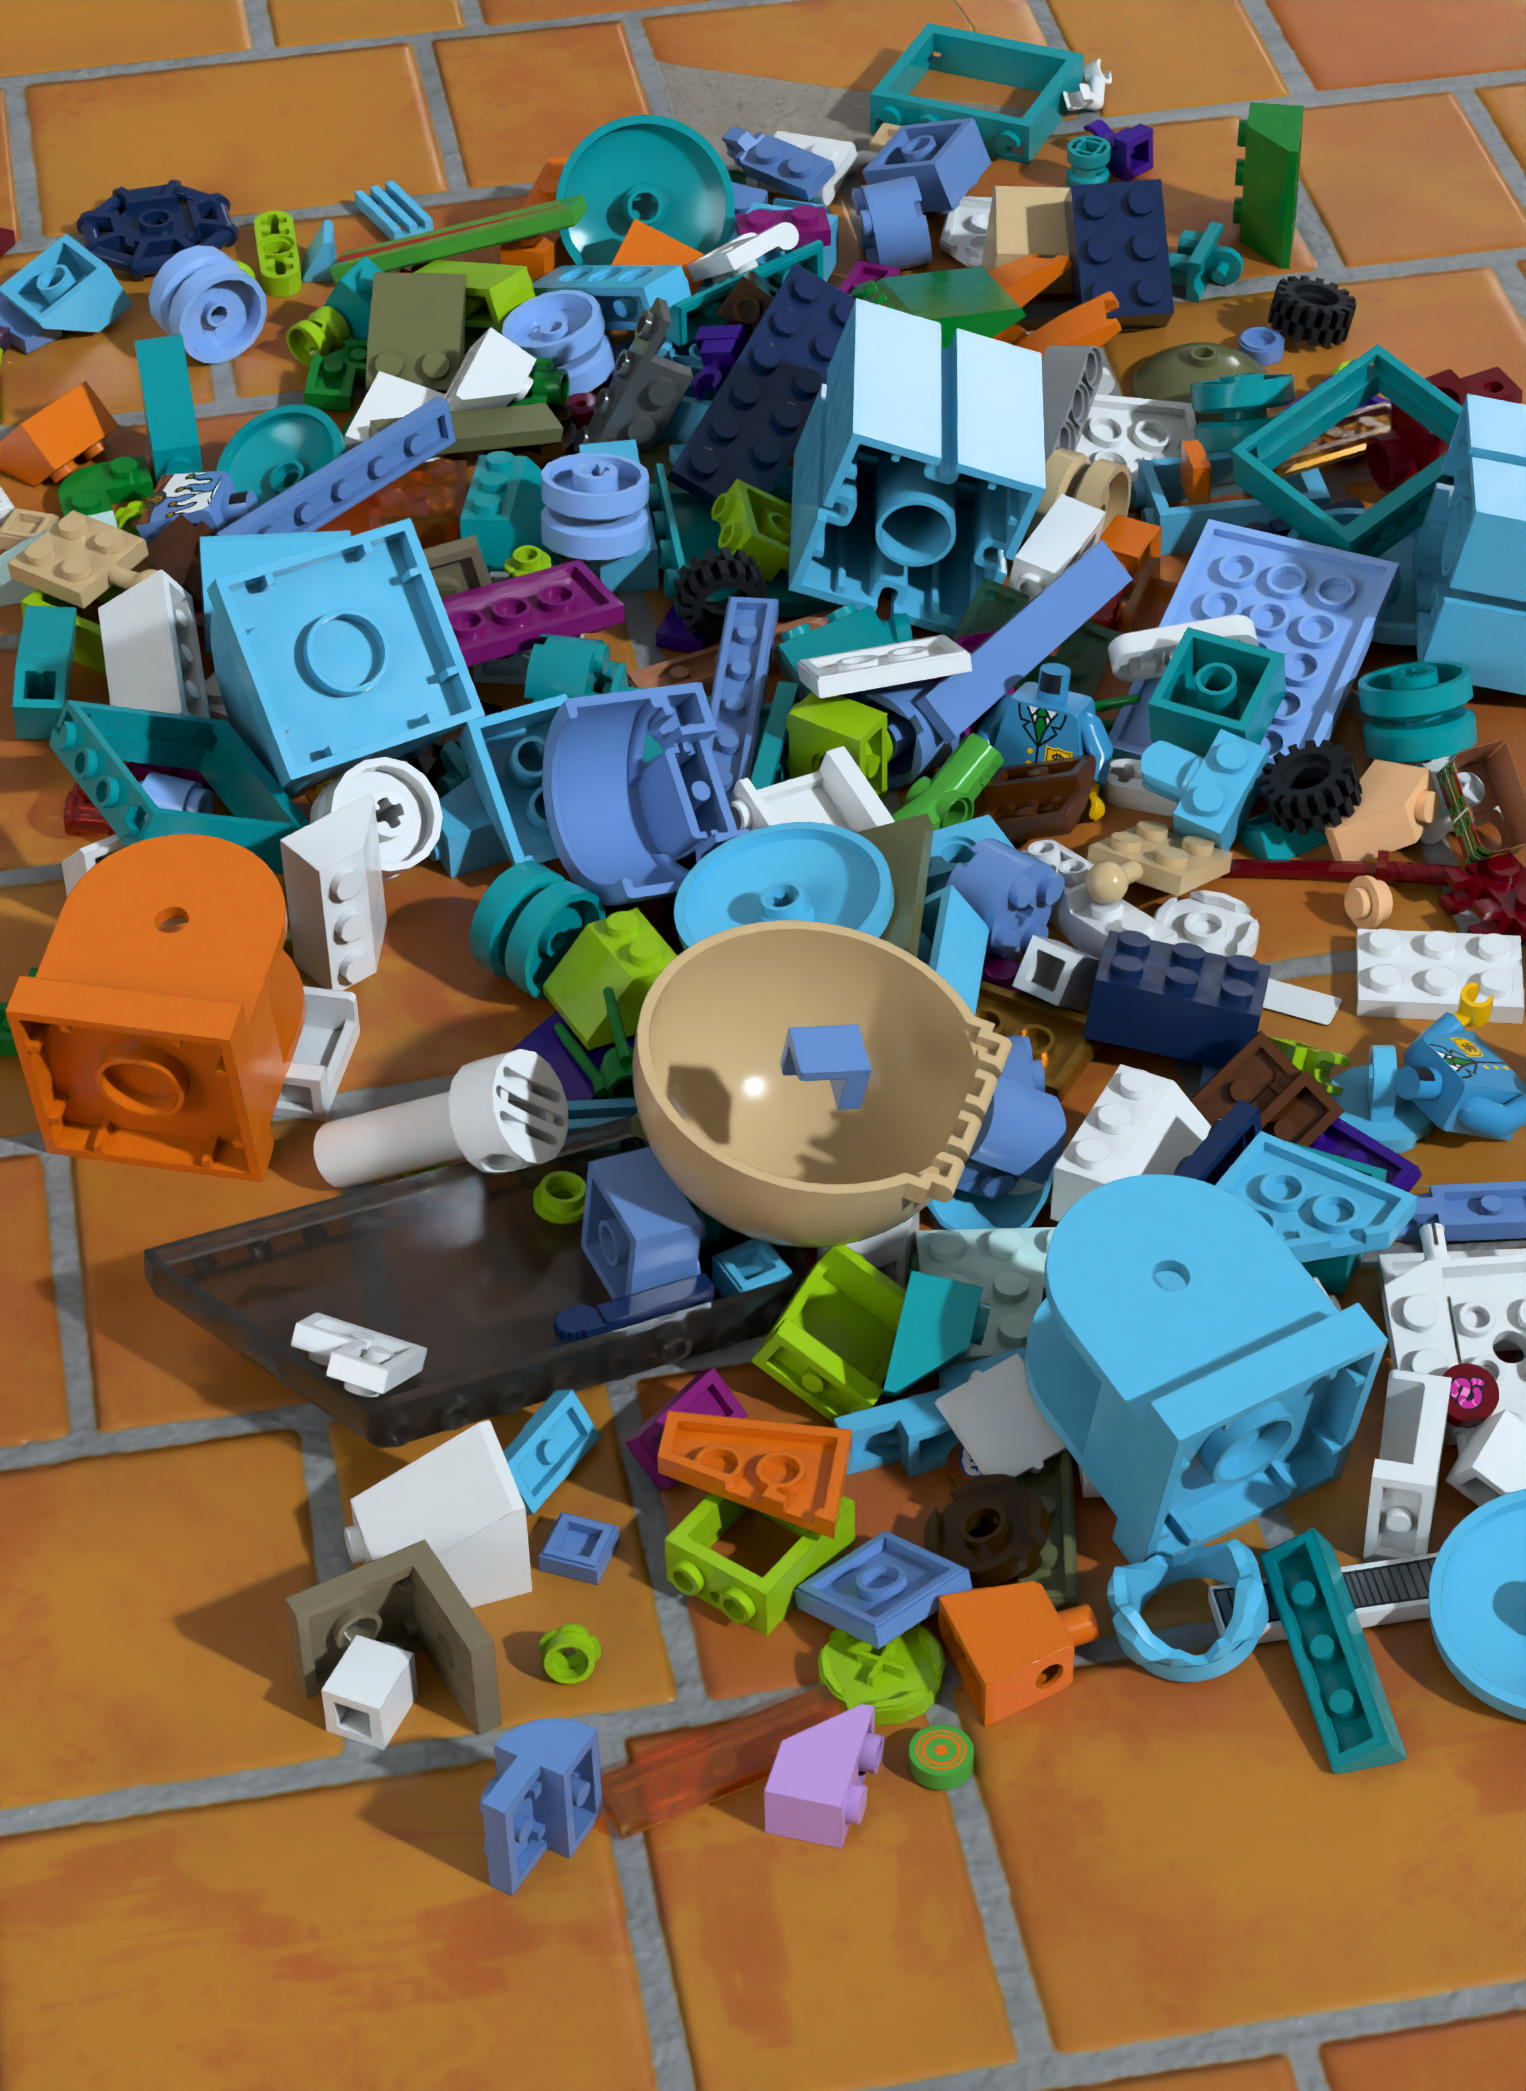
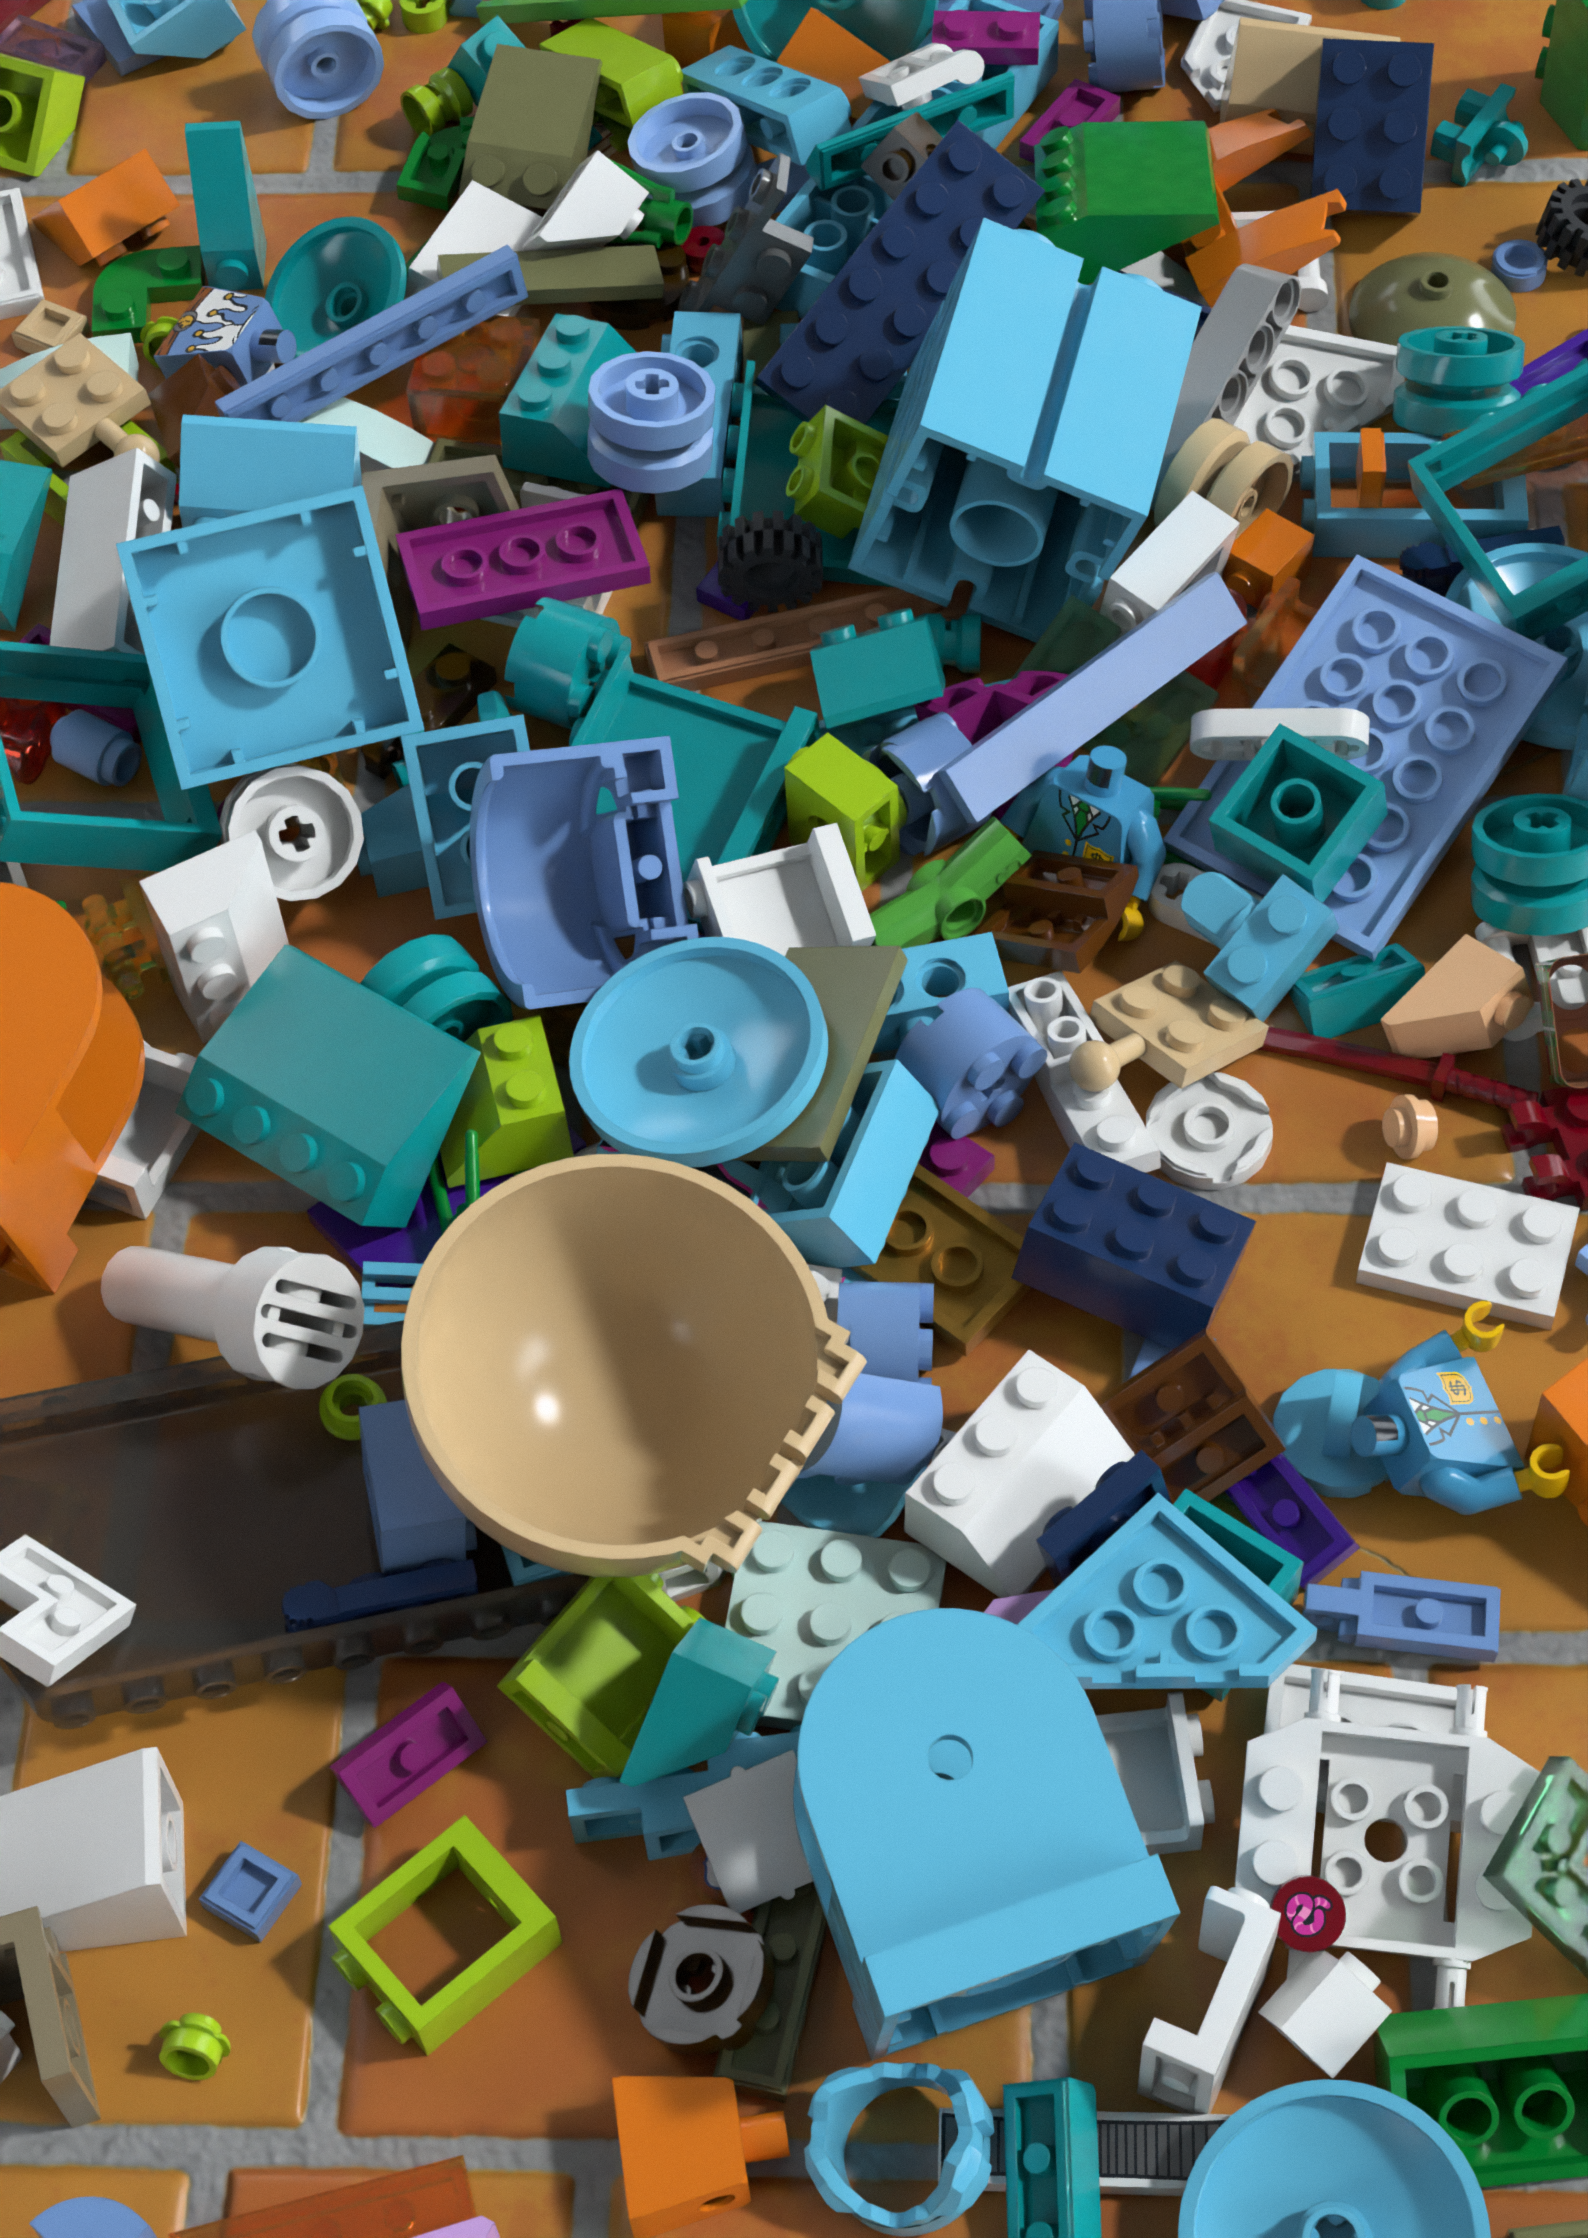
camera: 15 degrees right, 15 degrees up
lime plate [503,545,552,579] -> none
medium azure plate [503,1389,601,1515] -> none
orange wing [657,1411,852,1539] -> none
dark purple piece [691,324,749,401] -> none
medium blue tile [708,596,779,803] -> none
medium blue panel [780,1024,871,1110] -> none
medium blue tile [793,1531,972,1649] -> none
white tile [797,634,972,698] -> none
lime tile [818,1623,945,1726] -> none
white brick [1012,935,1101,1012] -> none
black tyre [1259,740,1362,835] -> none
white sticker [1263,978,1342,1025] -> none
lime plate [1266,1035,1351,1096] -> none
none -> teal slope [174,945,481,1228]

